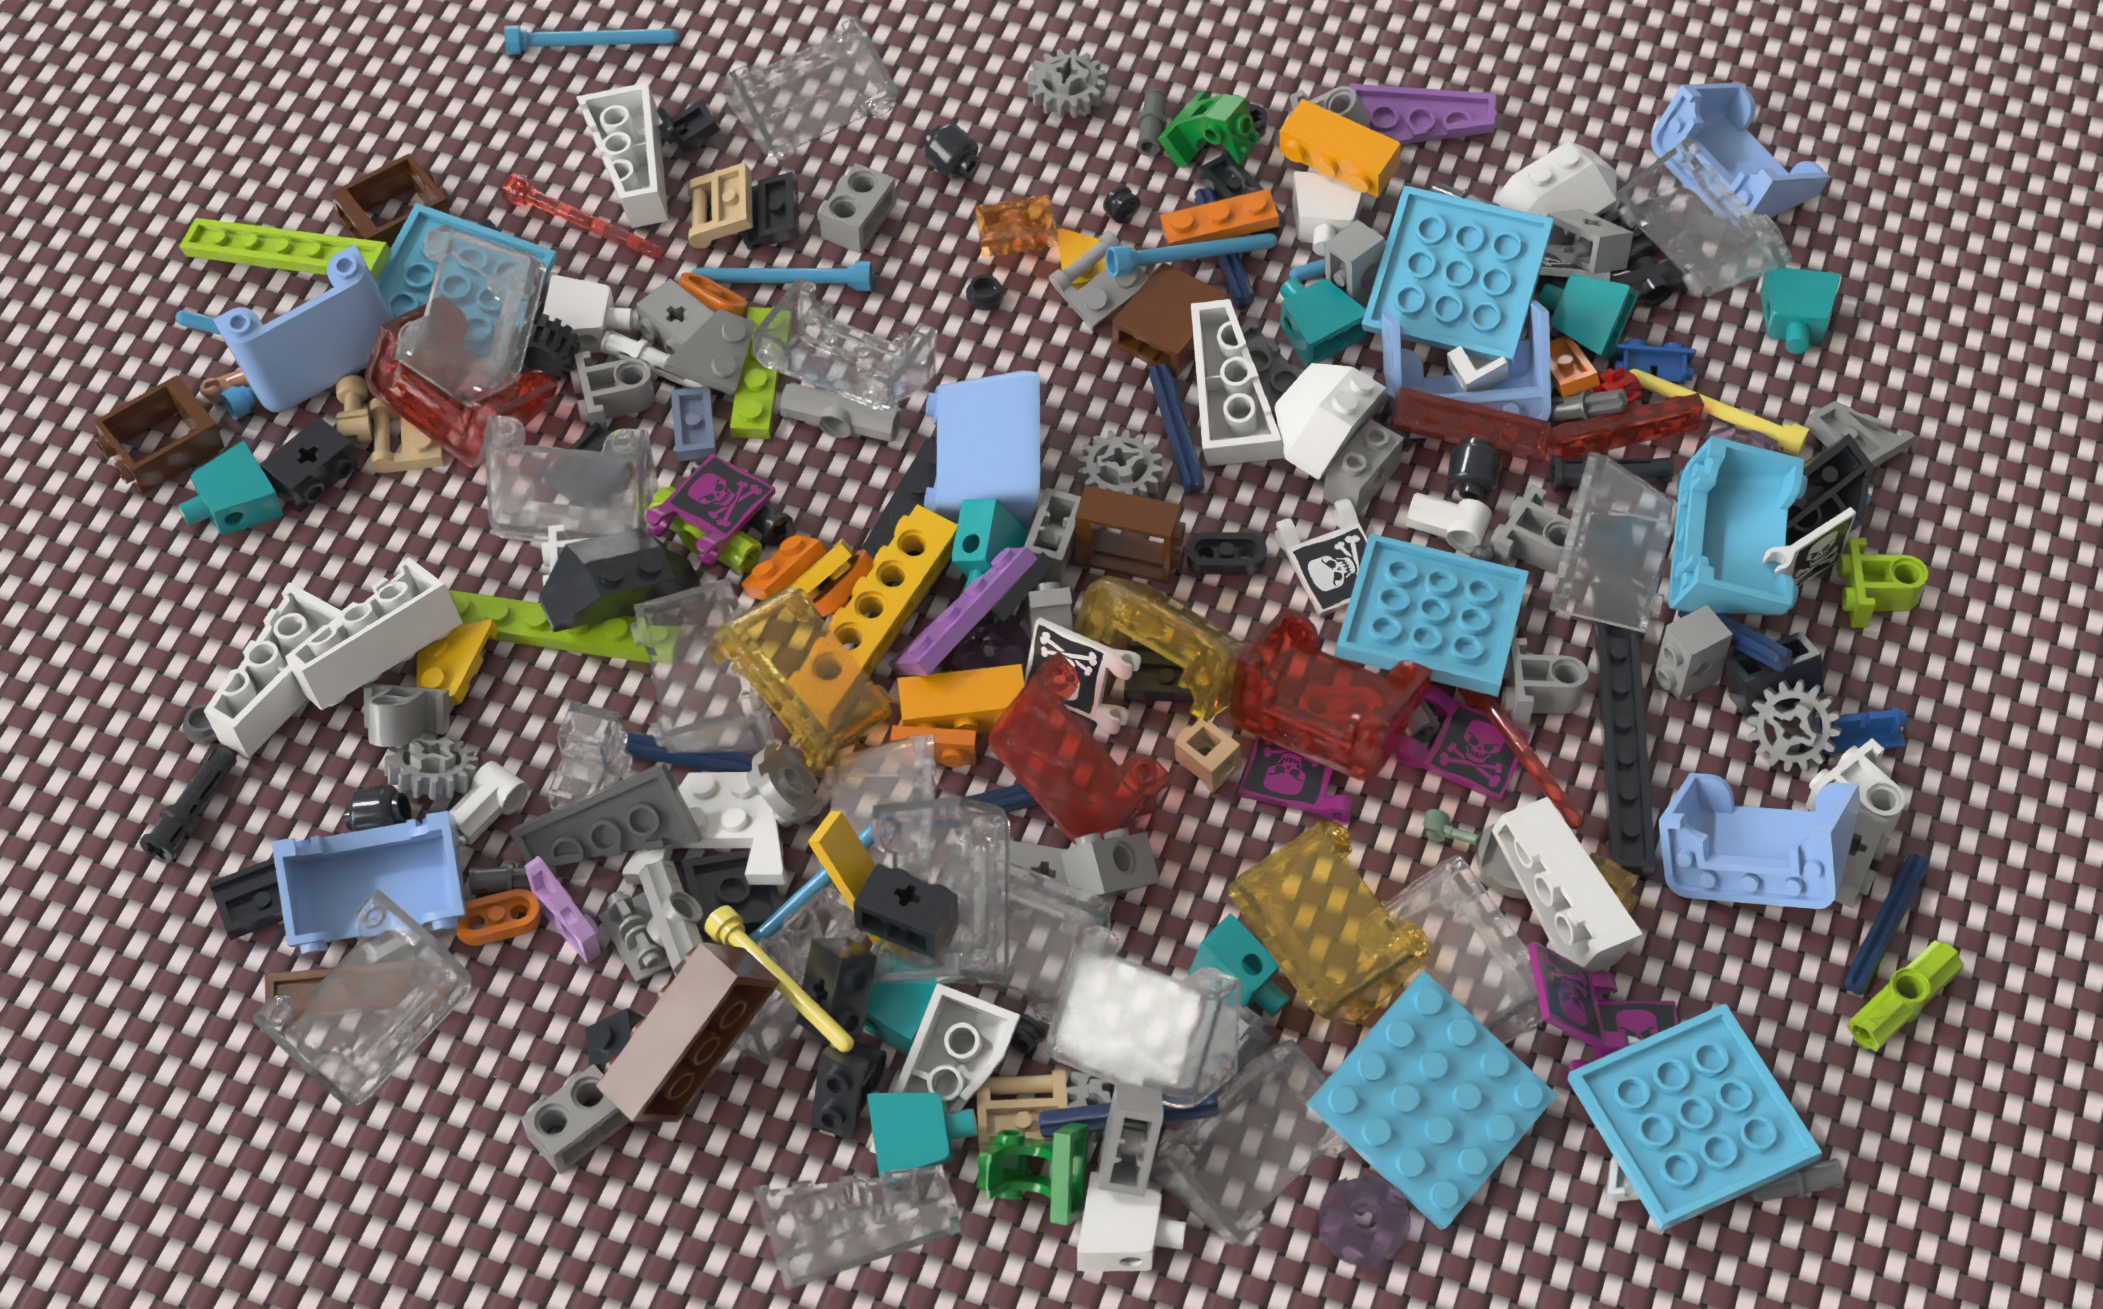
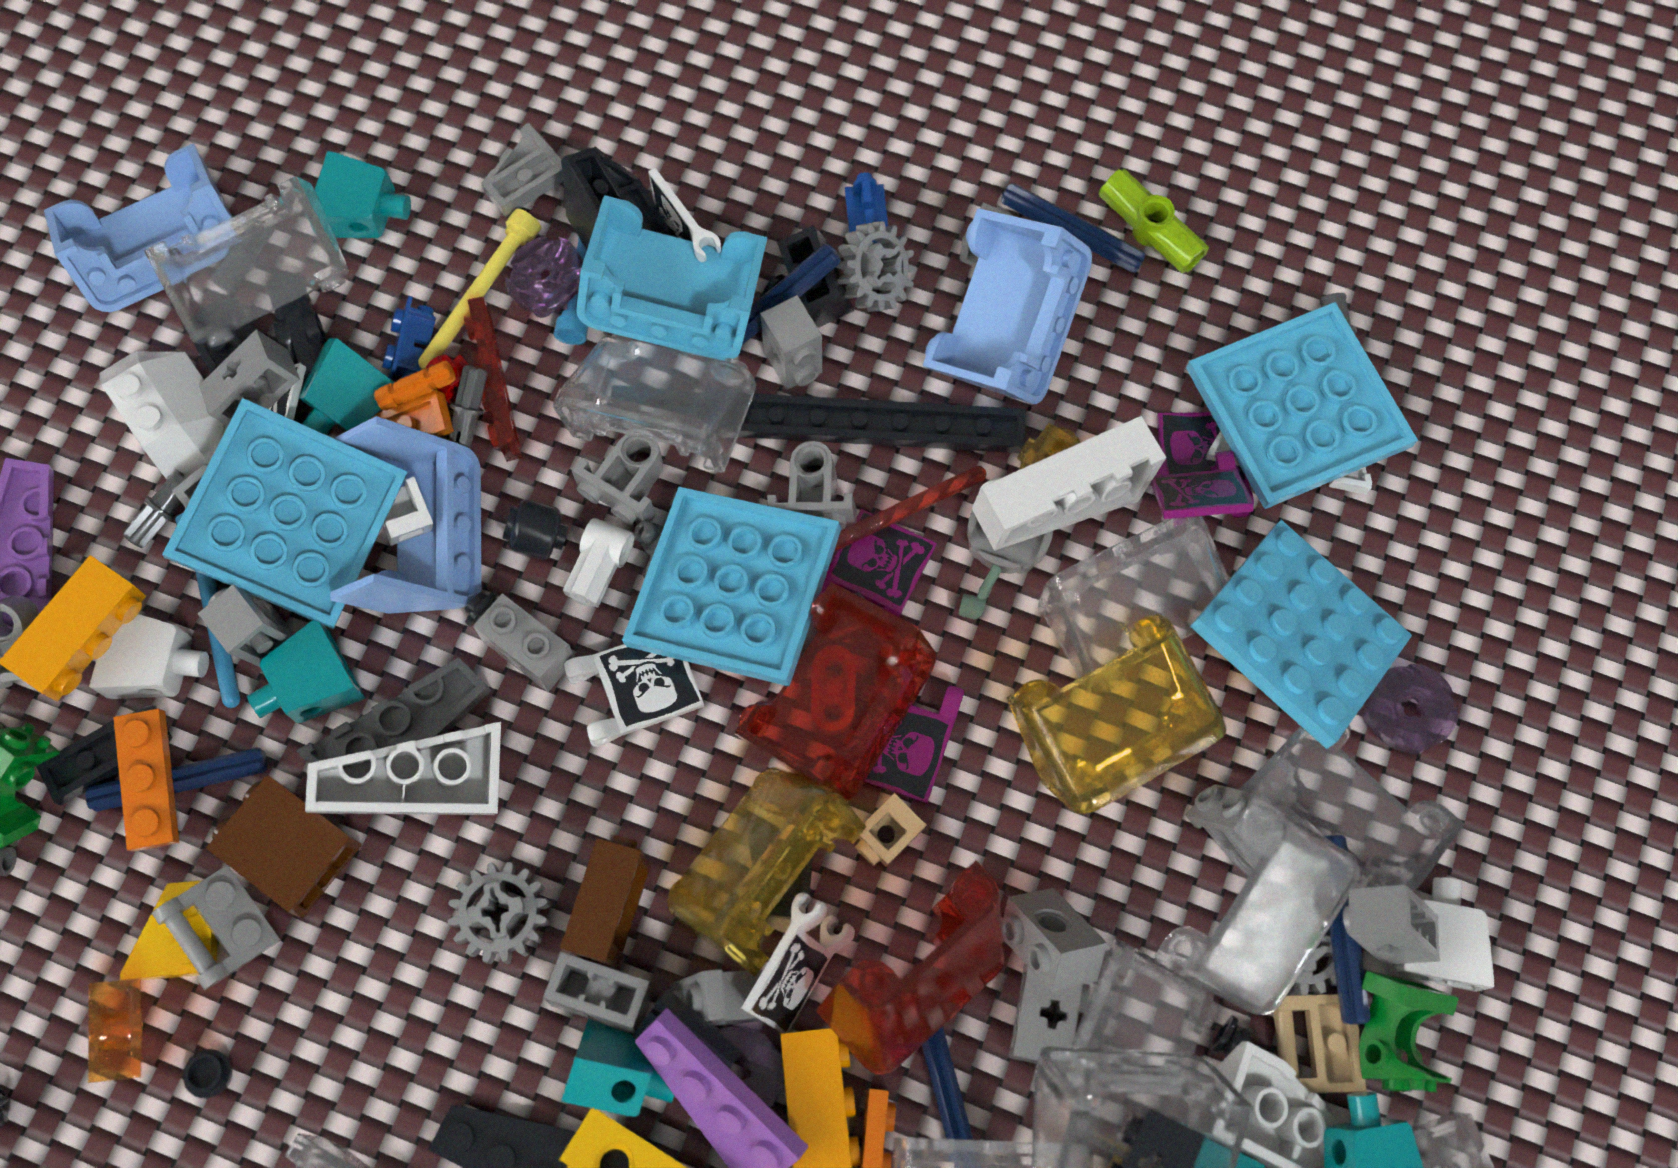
camera: 90 degrees left, 15 degrees up
light blue windscreen [924,370,1040,531] -> none
black bush [1103,185,1141,224] -> none
dark azure piece [1105,233,1277,277] -> none
dark blue axle [1149,363,1205,494] -> none
black plate [1186,532,1267,575] -> none
teal torso [1188,913,1290,1018] -> none
white wedge [1274,363,1389,480] -> none
clear red plate [1391,387,1551,463] -> none
black pin [1549,454,1674,491] -> none
white pin [1806,738,1906,836] -> none
lime pin [1837,538,1928,628] -> none
none -> orange axle [374,361,456,411]

